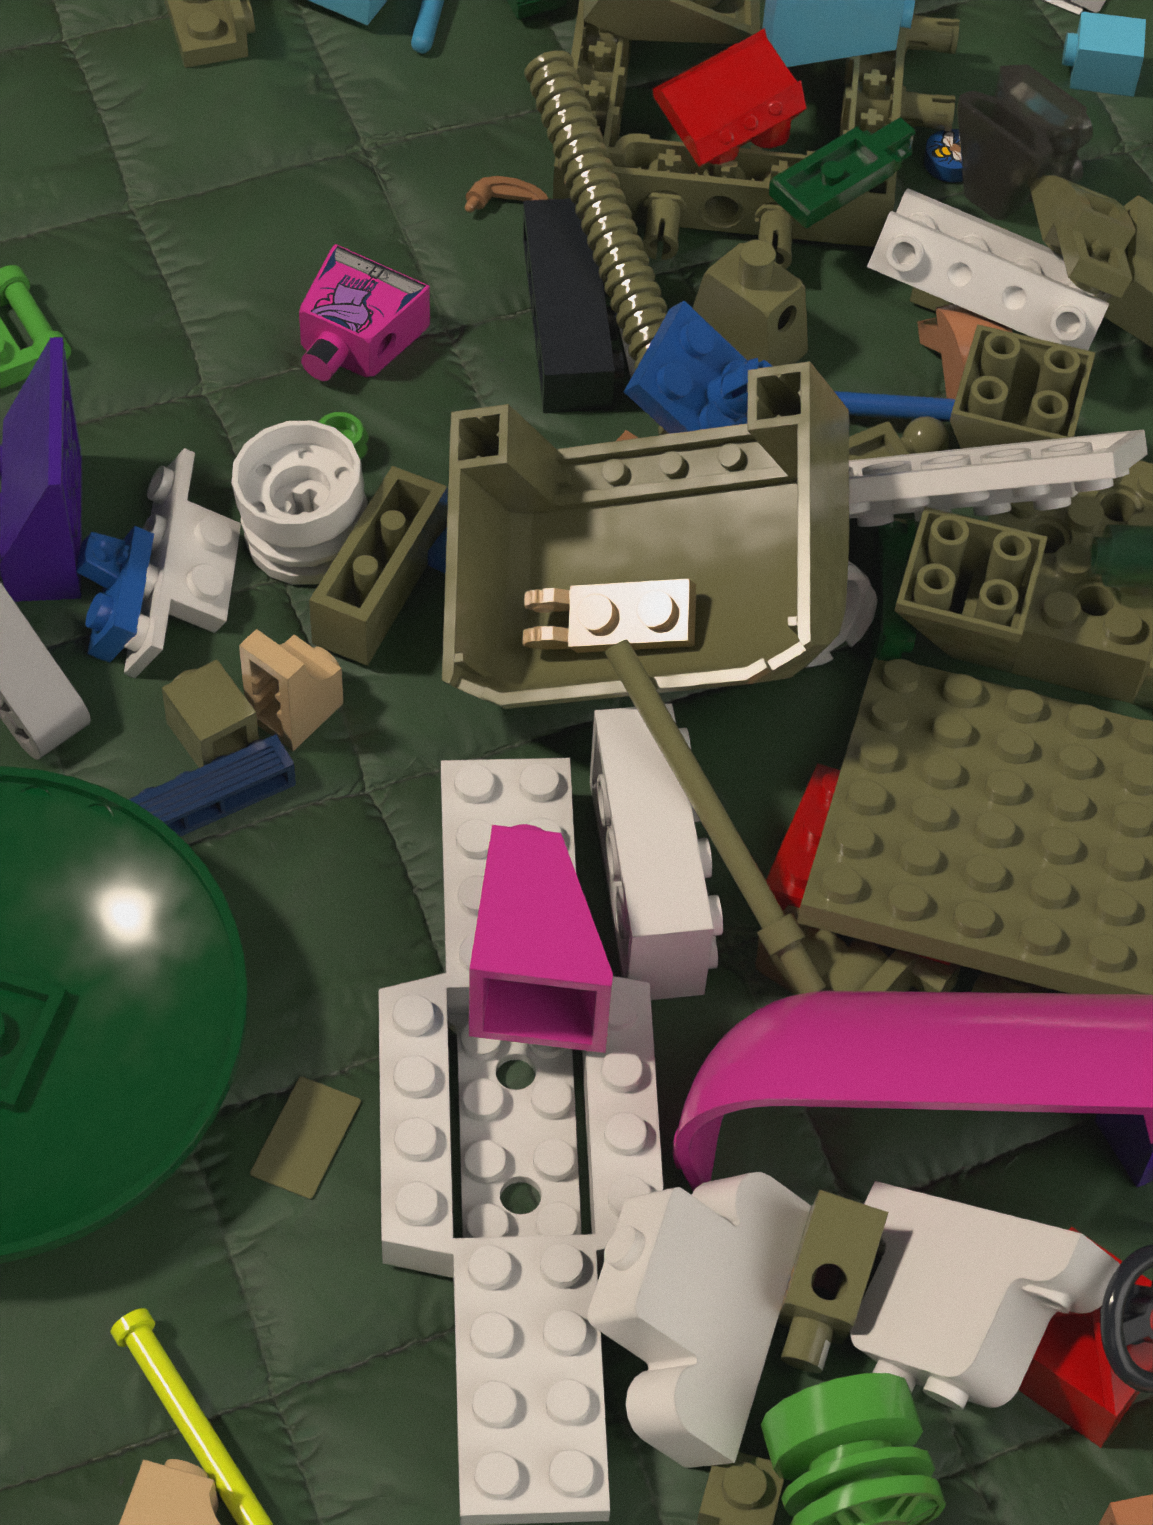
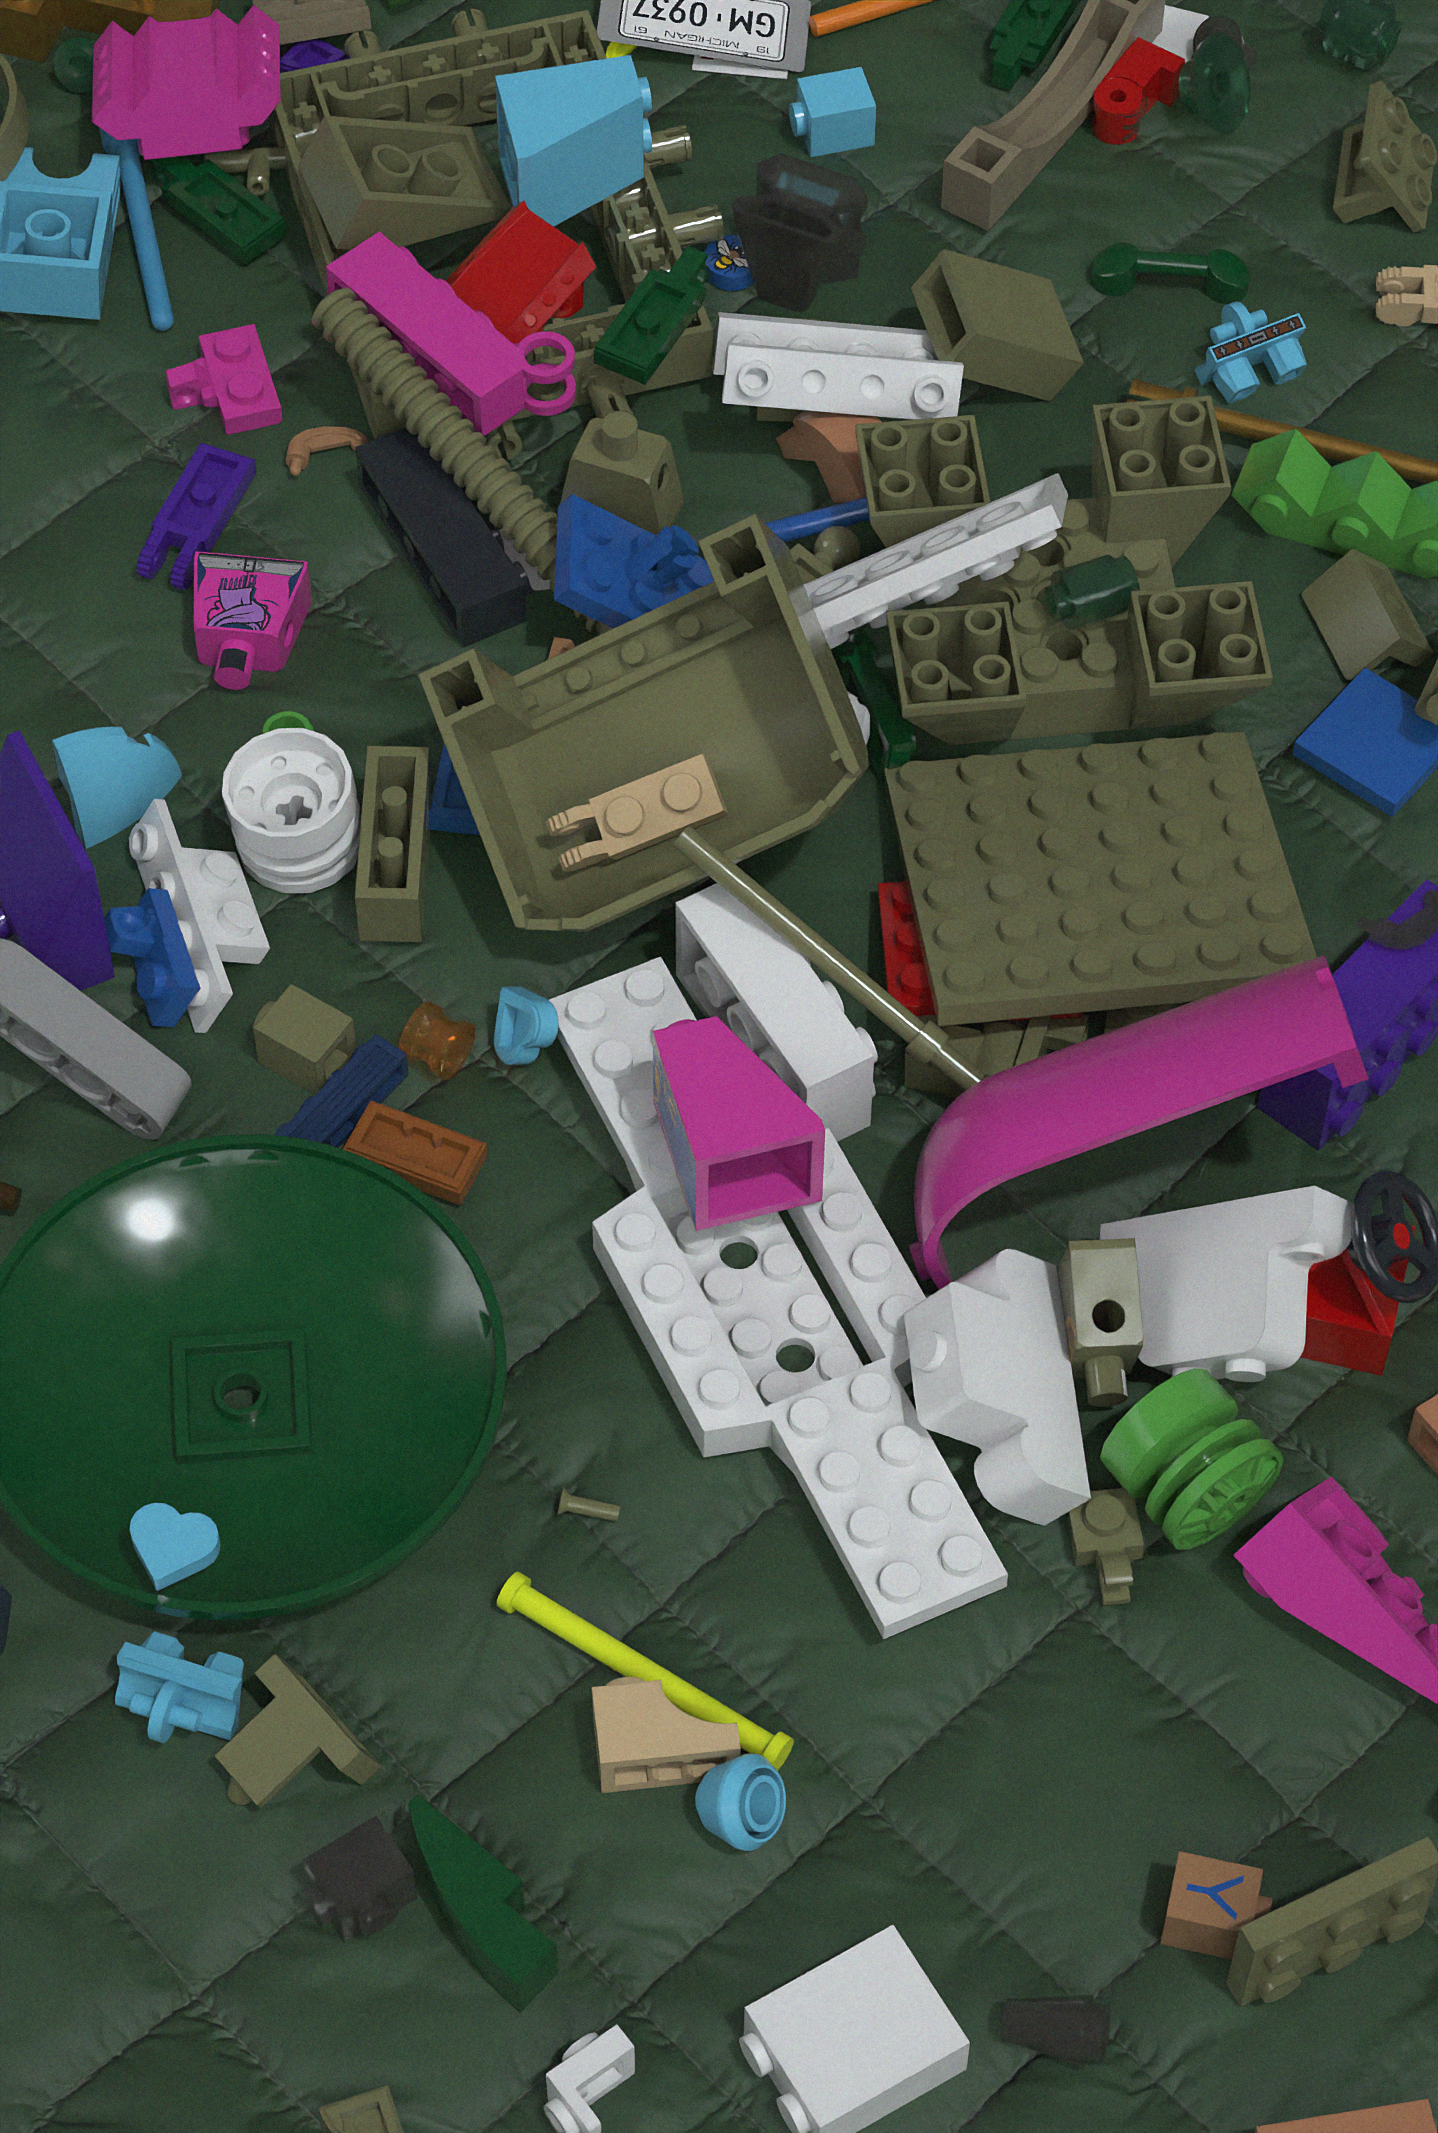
camera: 20 degrees left, 0 degrees up
tan arch [239,629,343,751] -> none
olive sticker [250,1077,361,1199] -> none
olive slope [1030,176,1136,298] -> none
none -> medium azure brick [52,727,182,849]
none -> dark purple hinge [136,443,257,591]
none -> dark pink hinge [166,324,283,435]
none -> dark pink hinge [326,231,576,436]
none -> dark orange plate [343,1100,488,1206]
none -> clear orange wheel [399,1001,476,1080]
none -> medium azure tile [494,986,559,1065]
none -> olive piece [557,1487,620,1522]

